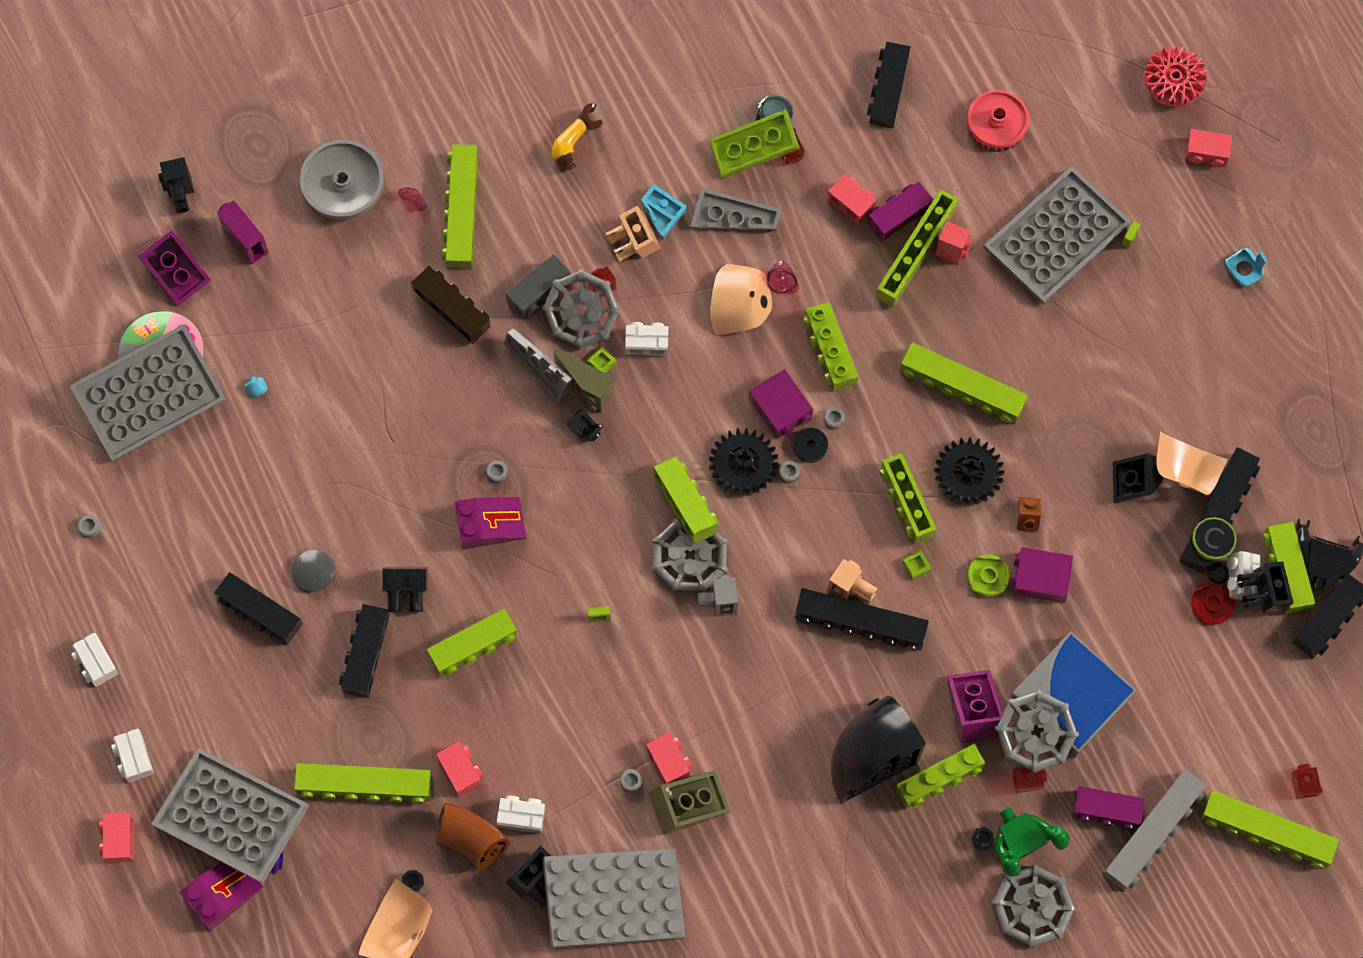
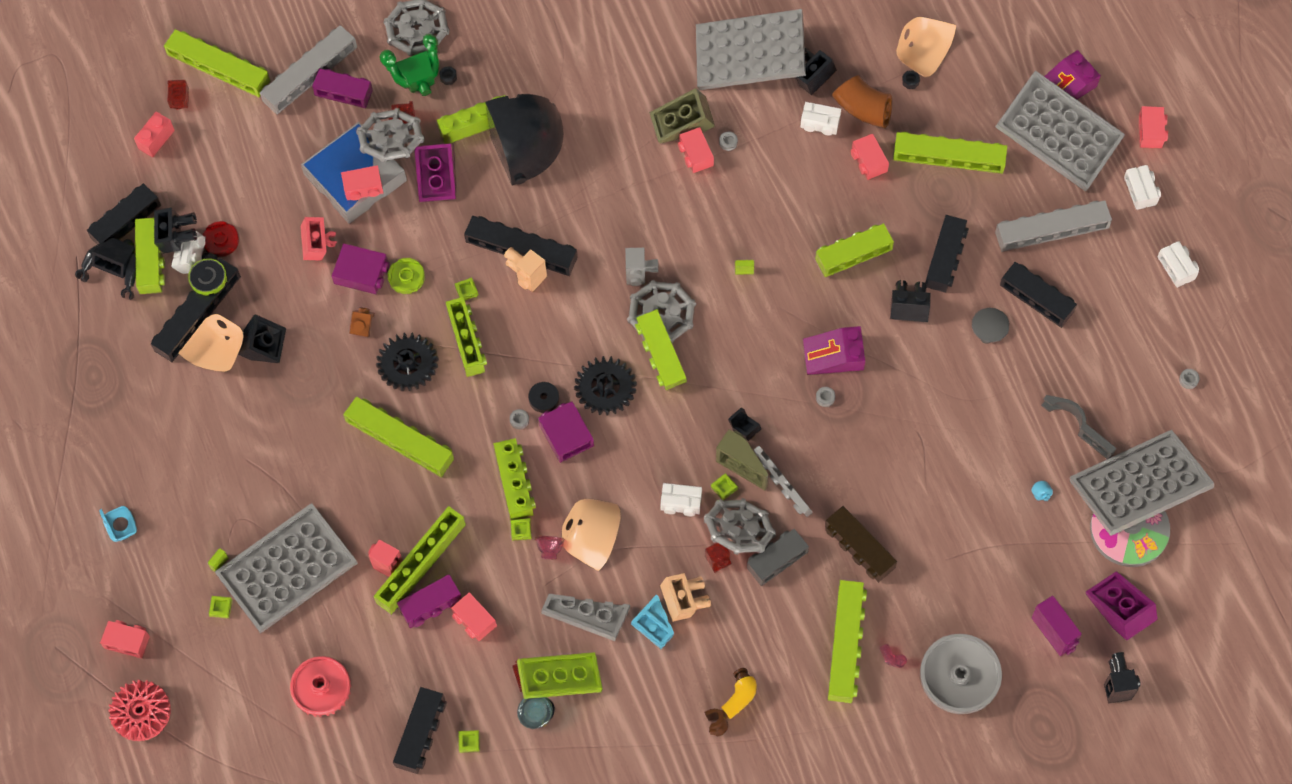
camera: 170 degrees left, 5 degrees down
light grey tile [779,461,800,483] -> none
none -> coral brick [134,112,175,158]
none -> lime tile [209,596,233,618]
none -> coral brick [300,217,337,261]
none -> coral brick [341,165,384,201]
none -> lime tile [459,730,480,753]
none -> lime tile [510,518,532,541]
none -> light grey brick [995,201,1112,252]
none -> dark grey piece [1041,395,1116,459]

